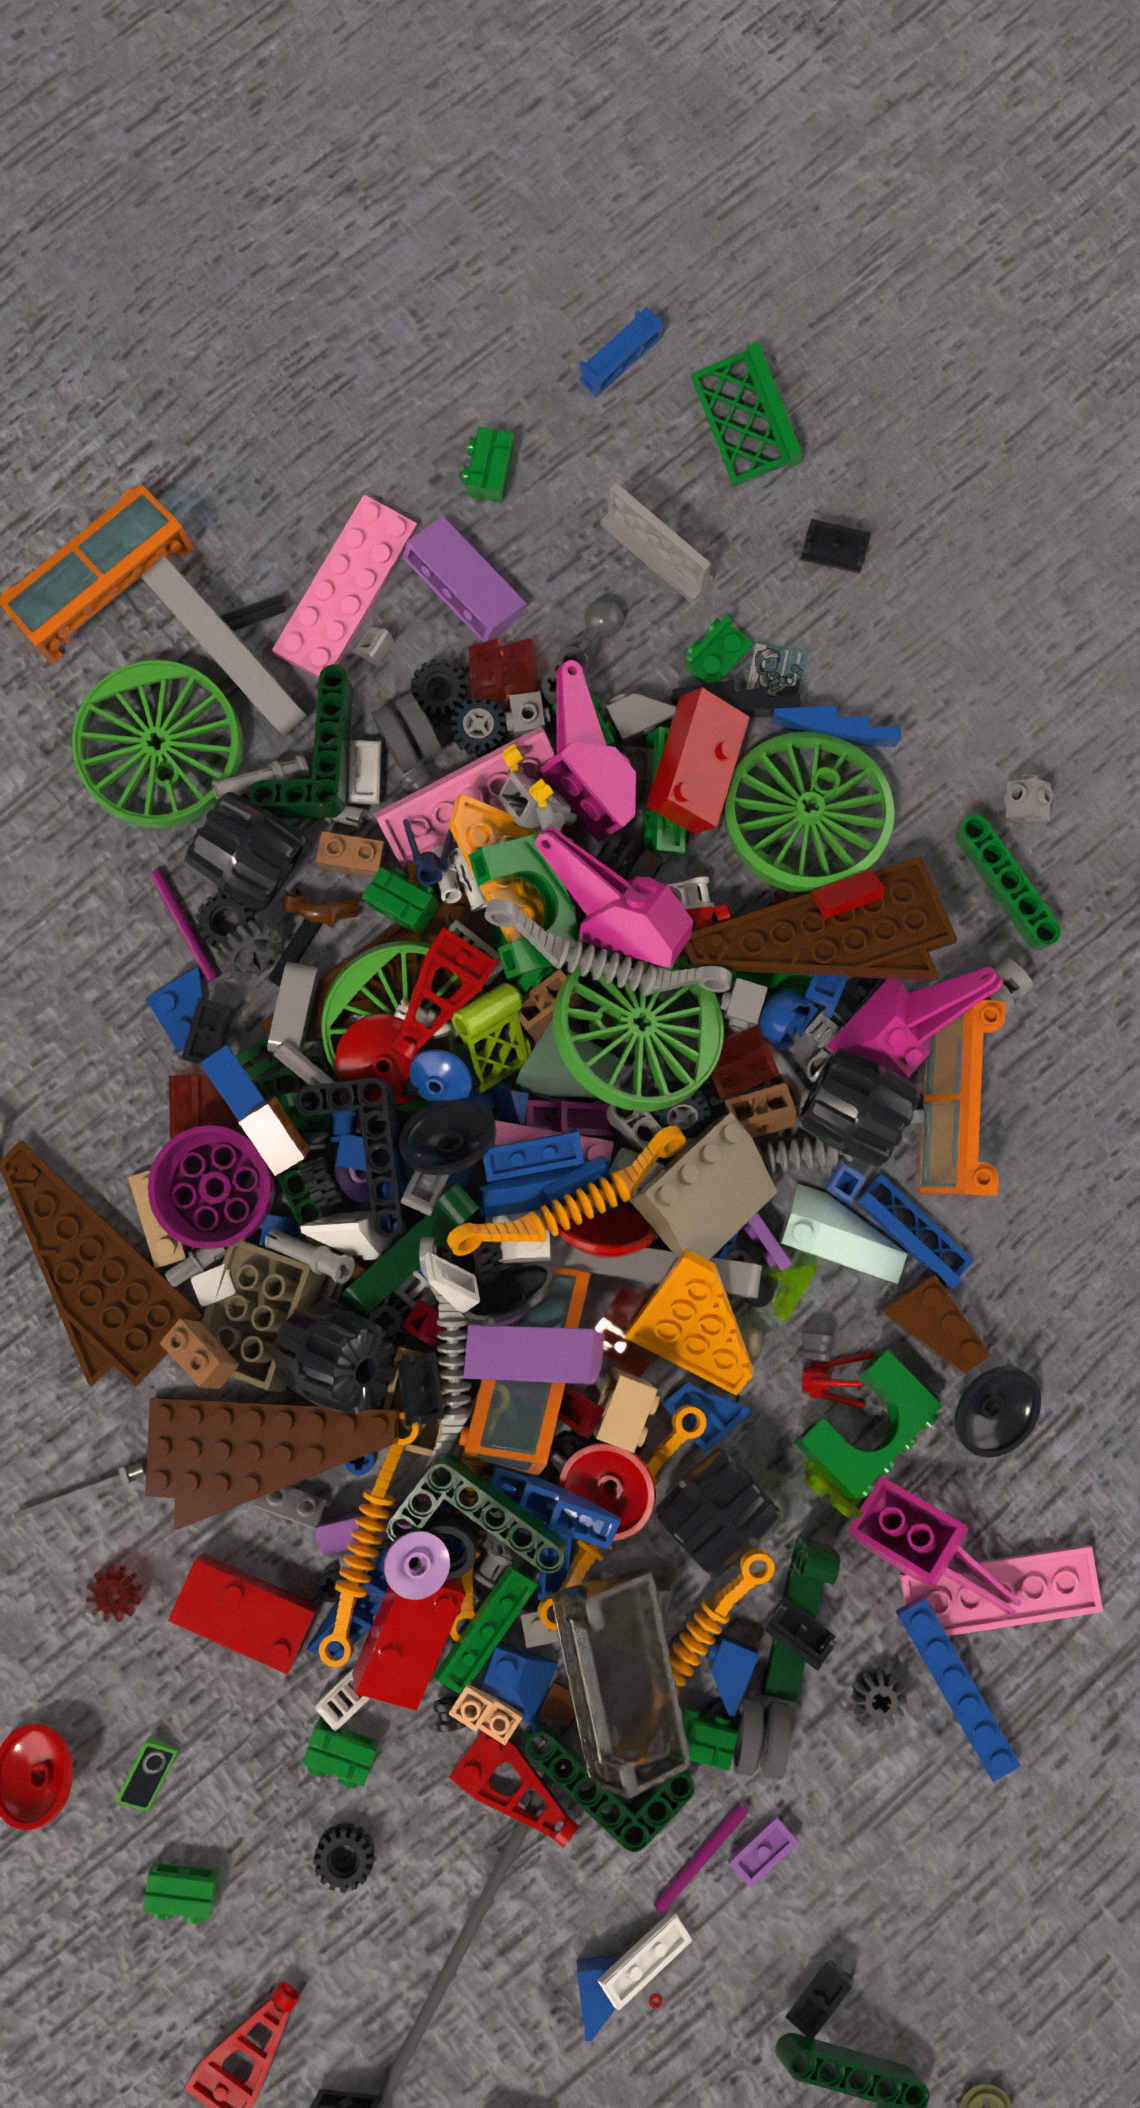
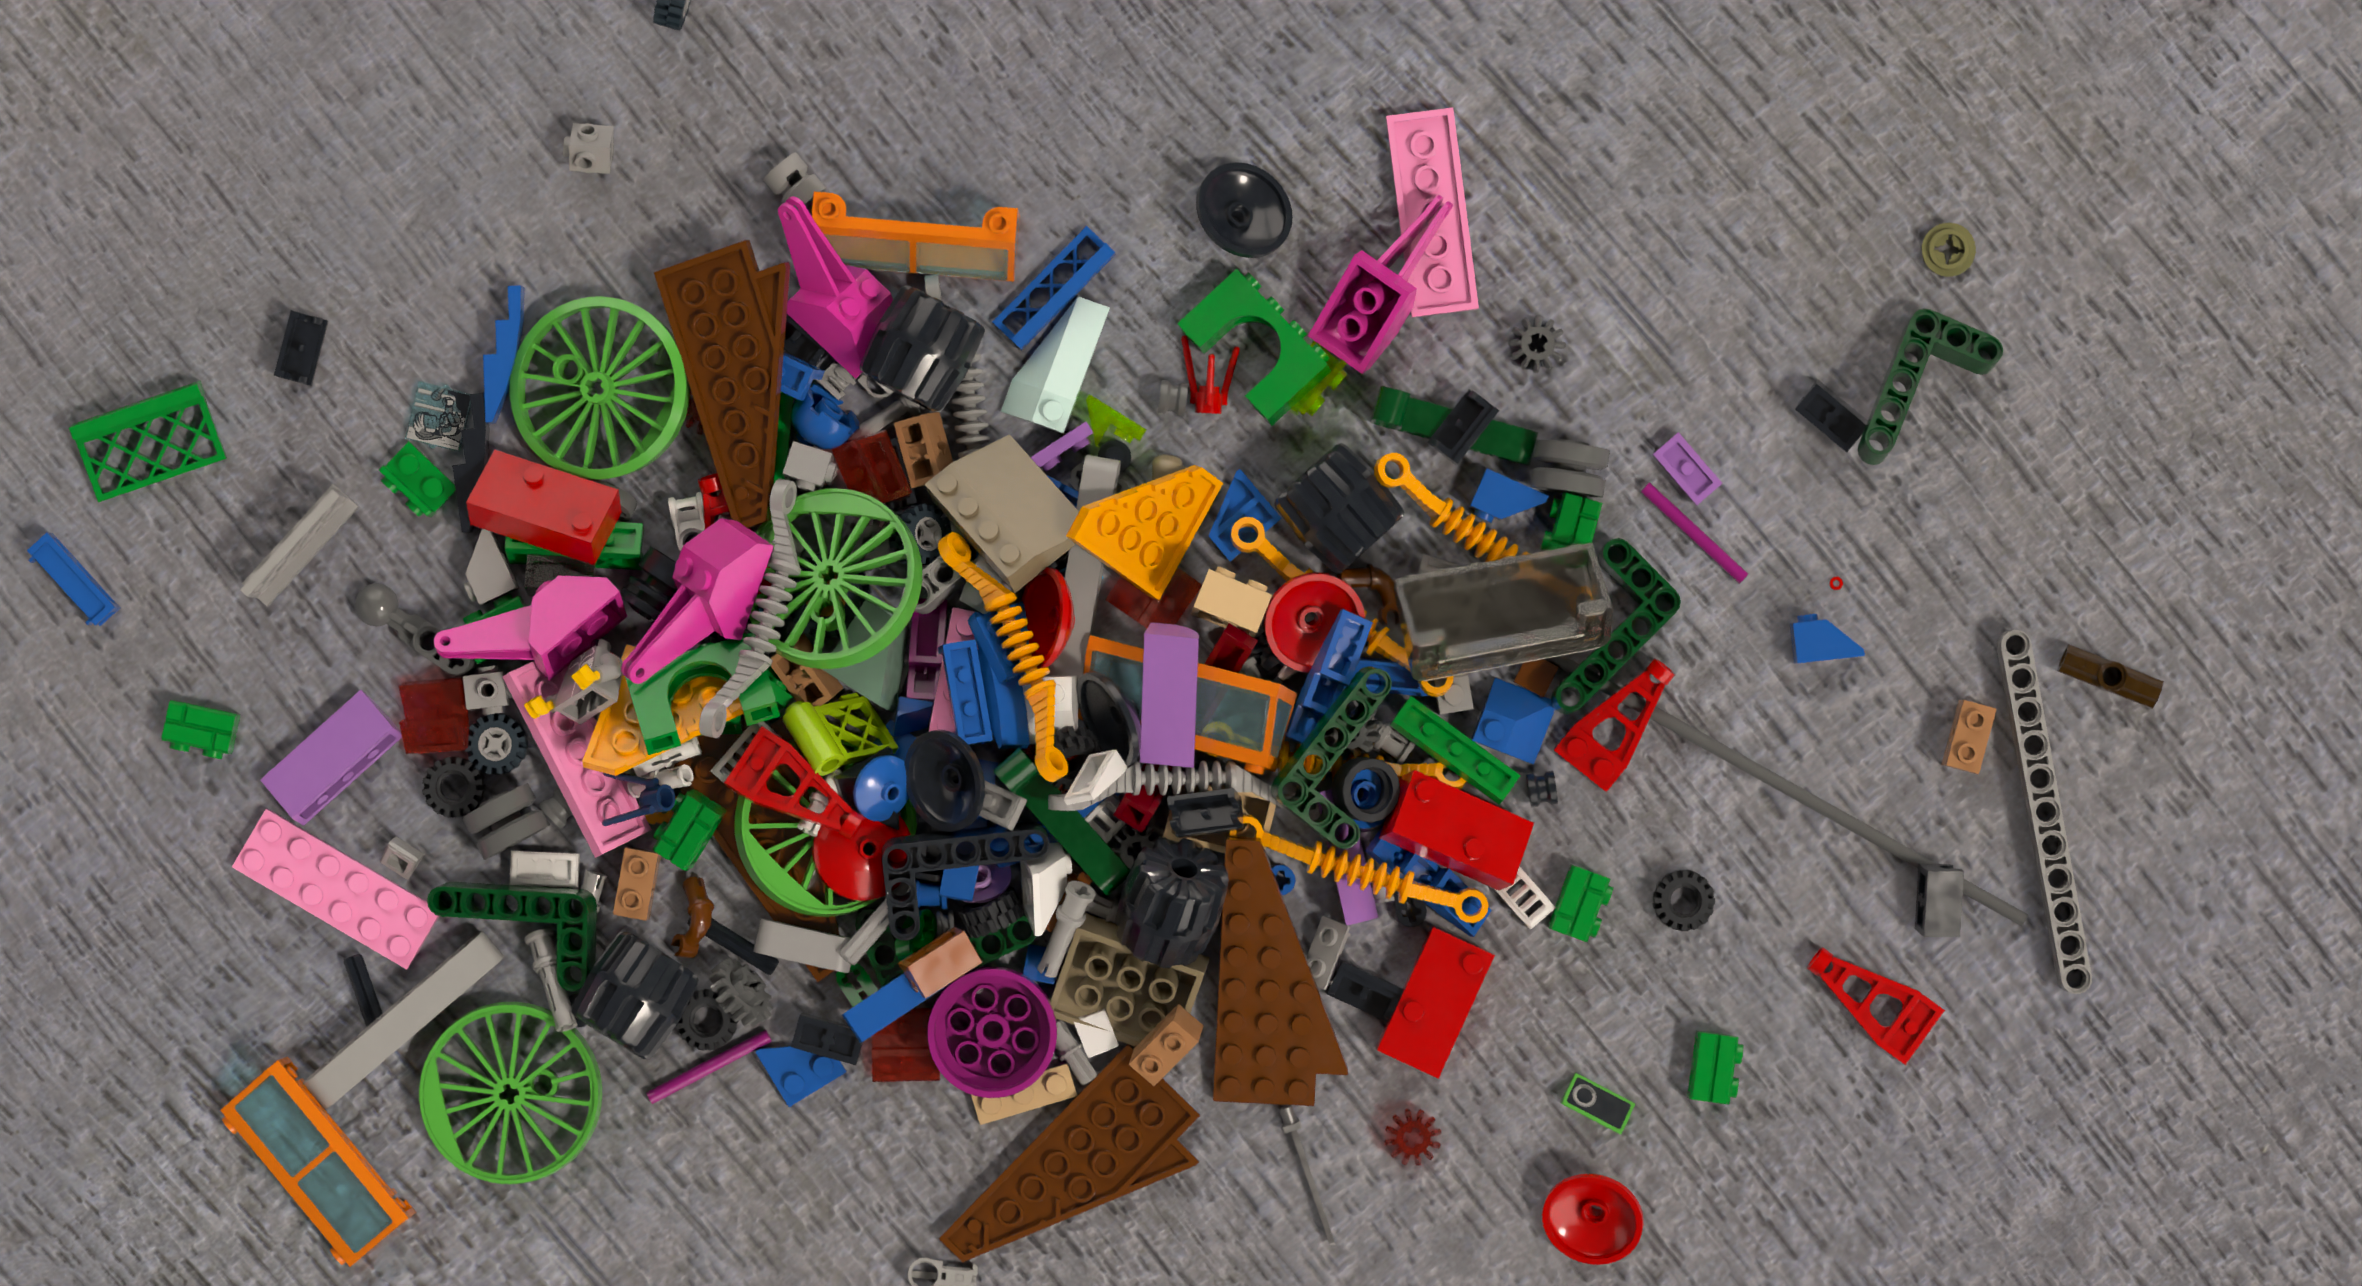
camera: 80 degrees left, 5 degrees up
lavender dish [384,1531,450,1600] -> none
light nougat slope [449,1684,523,1745] -> none
white tile [597,1911,692,2010] -> none
red slope [811,869,885,920] -> none
blue slope [825,1161,867,1204] -> none
reddish brown wedge [876,1274,991,1374] -> none
blue plate [895,1595,1021,1782] -> none
green beam [955,814,1061,950] -> none
none -> black hinge [1326,960,1404,1022]
none -> reddish brown piece [1337,563,1404,626]

